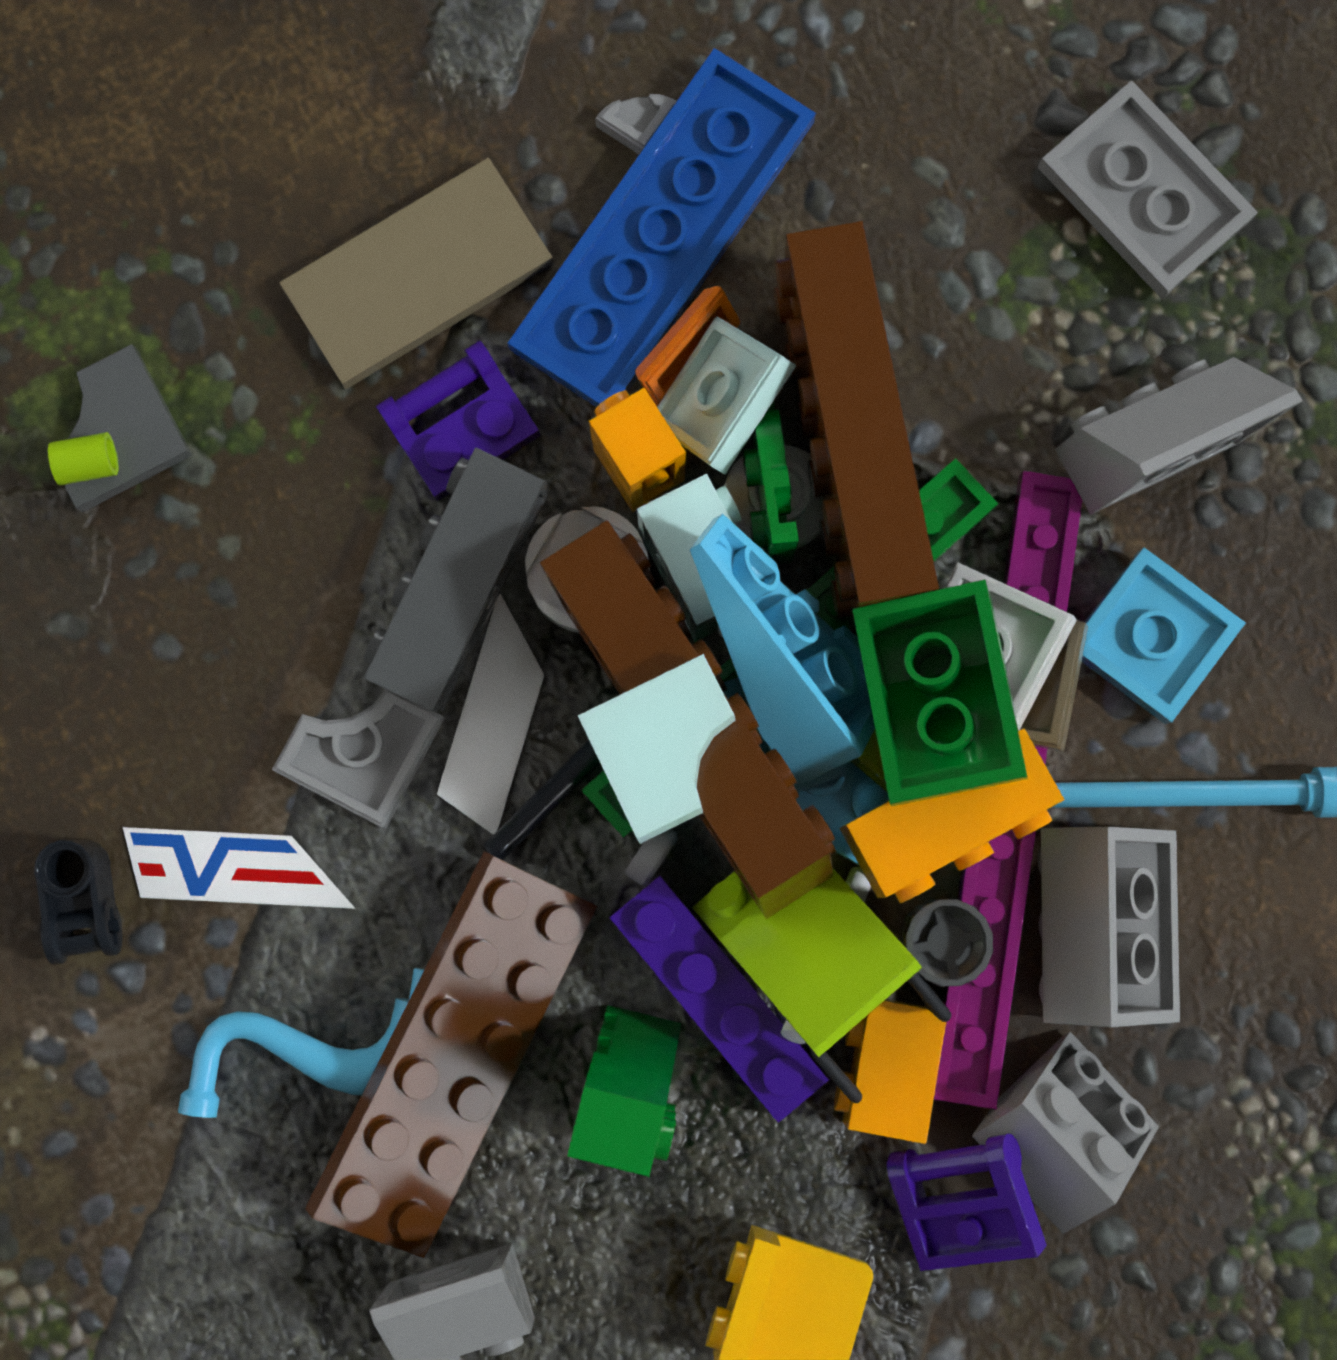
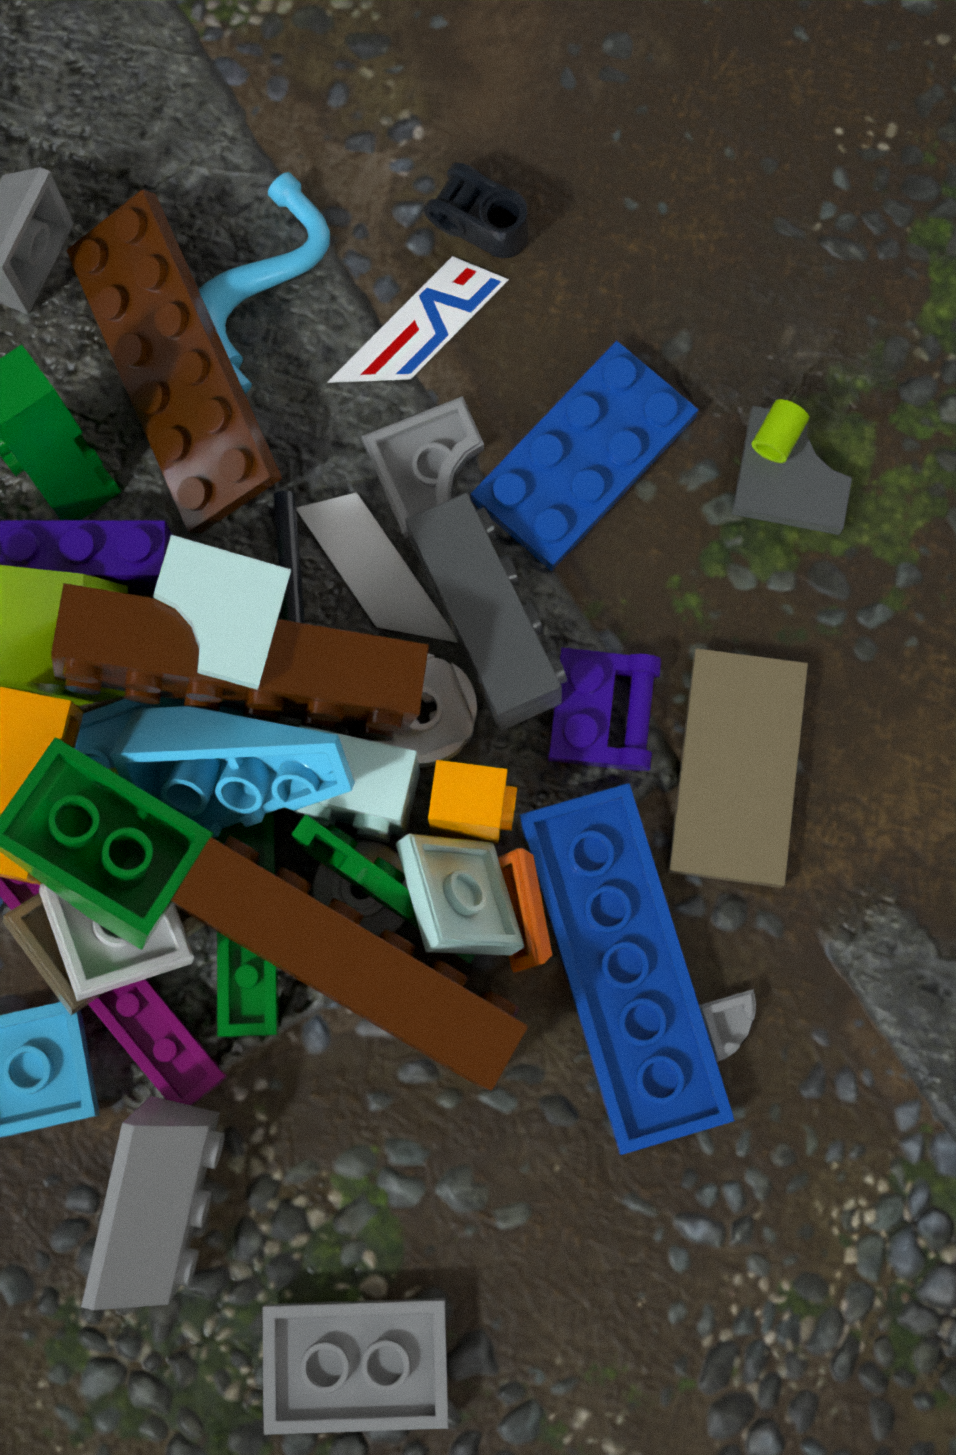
camera: 130 degrees right, 5 degrees down
none -> blue plate [470,340,699,571]

